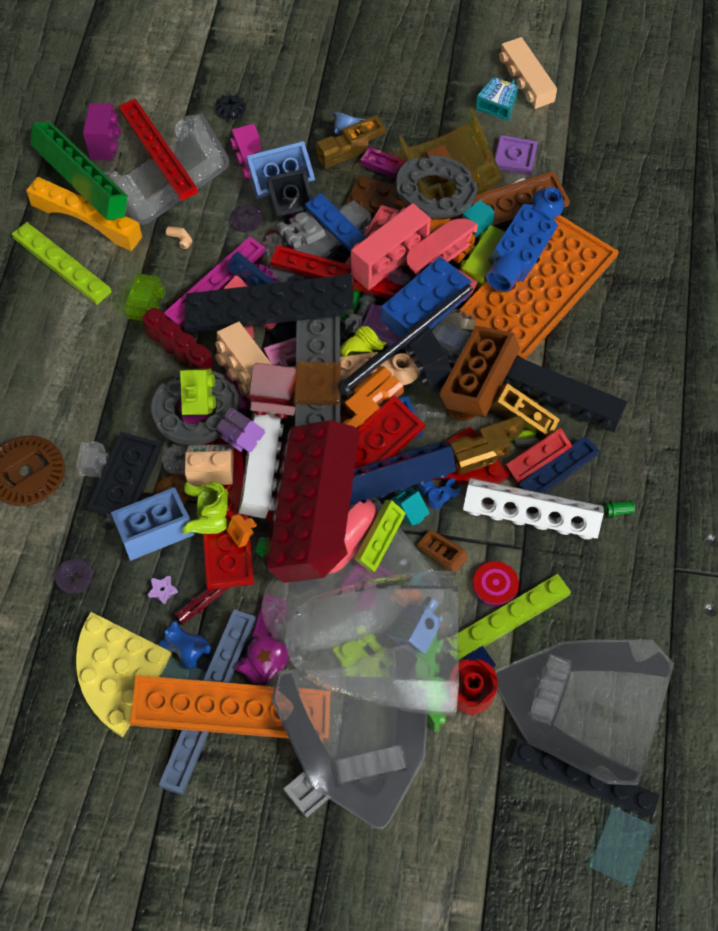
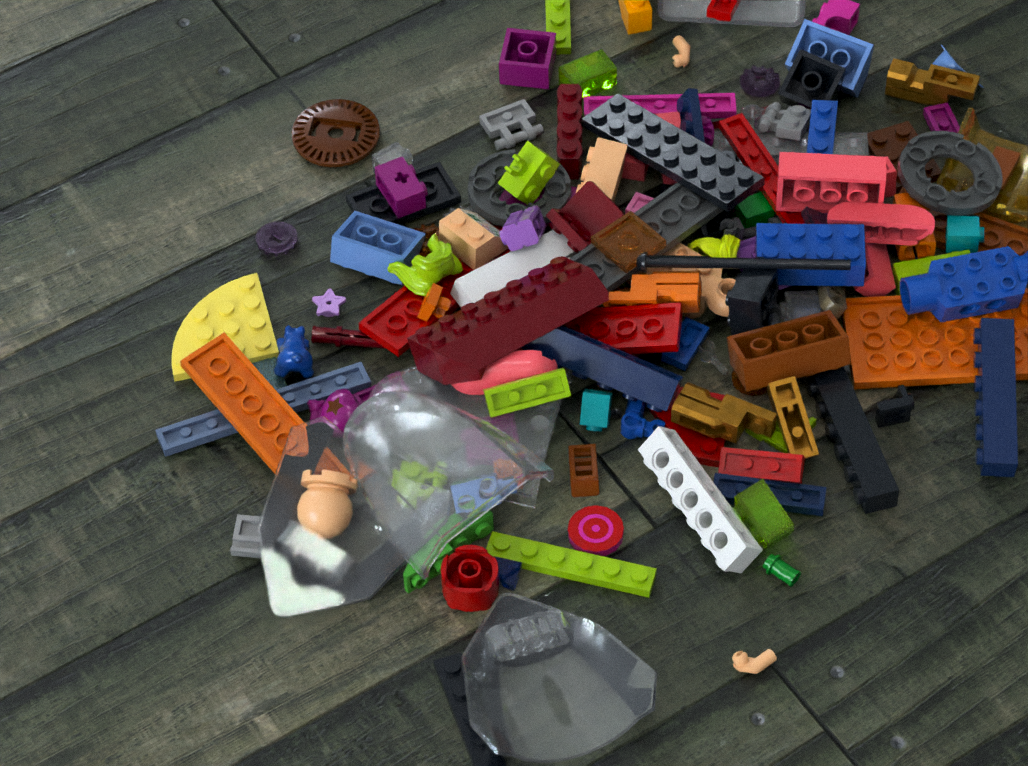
camera: 50 degrees right, 10 degrees down
none -> light nougat tile [297,470,358,539]
none -> magenta brick [374,156,428,218]
none -> light grey plate [479,99,544,150]
none -> magenta brick [499,28,556,89]
none -> light nougat arm [732,649,777,674]
none -> clear neon green brick [733,479,794,550]
none -> black bracket [875,385,914,428]
none -> dark blue brick [973,318,1018,477]

